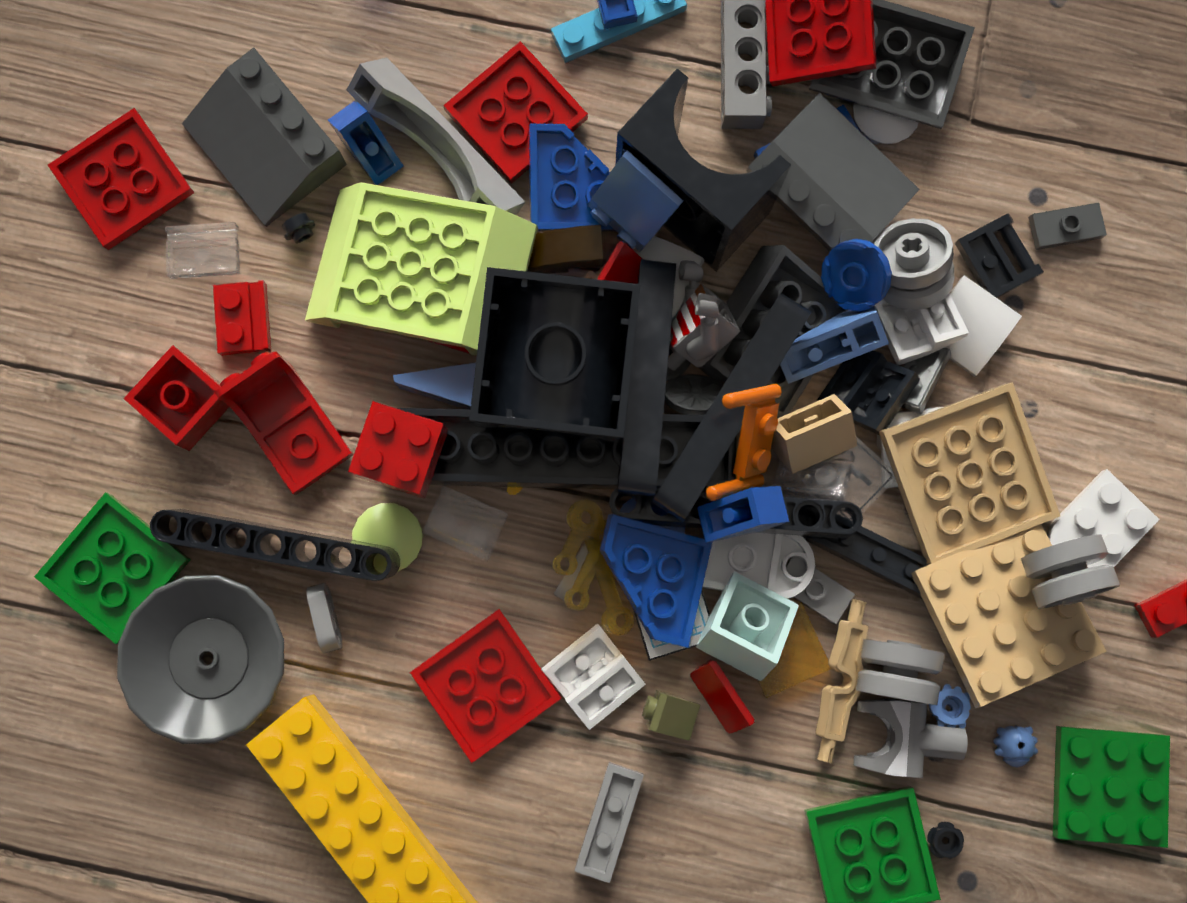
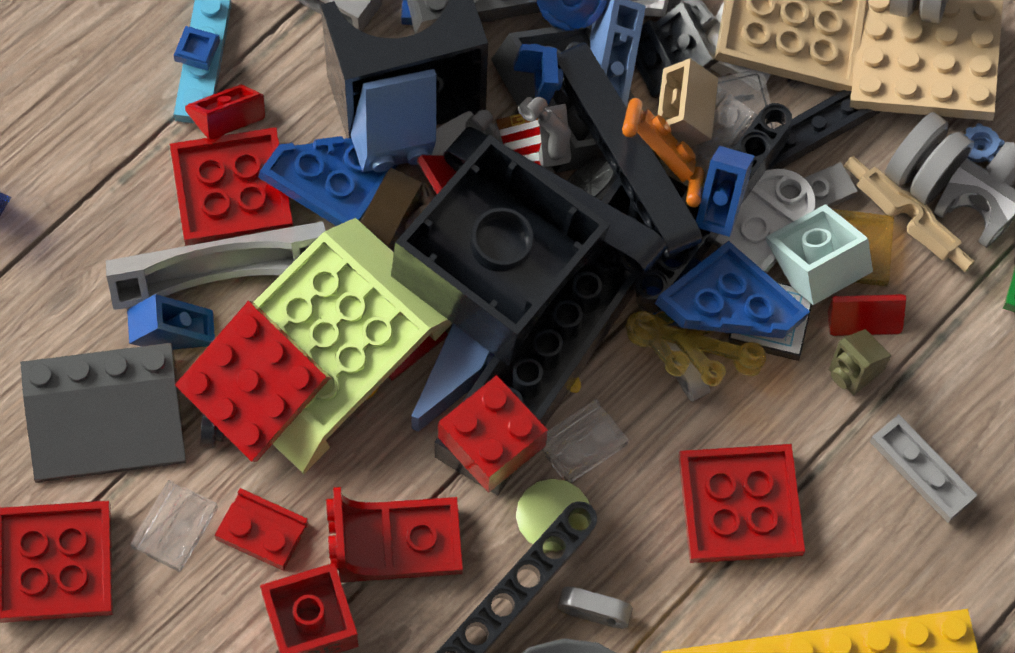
camera: 60 degrees left, 15 degrees down
white slope [542,623,646,730] -> none
none -> red plate [175,301,331,462]
none -> red slope [185,84,265,139]
none -> blue bracket [513,44,563,104]

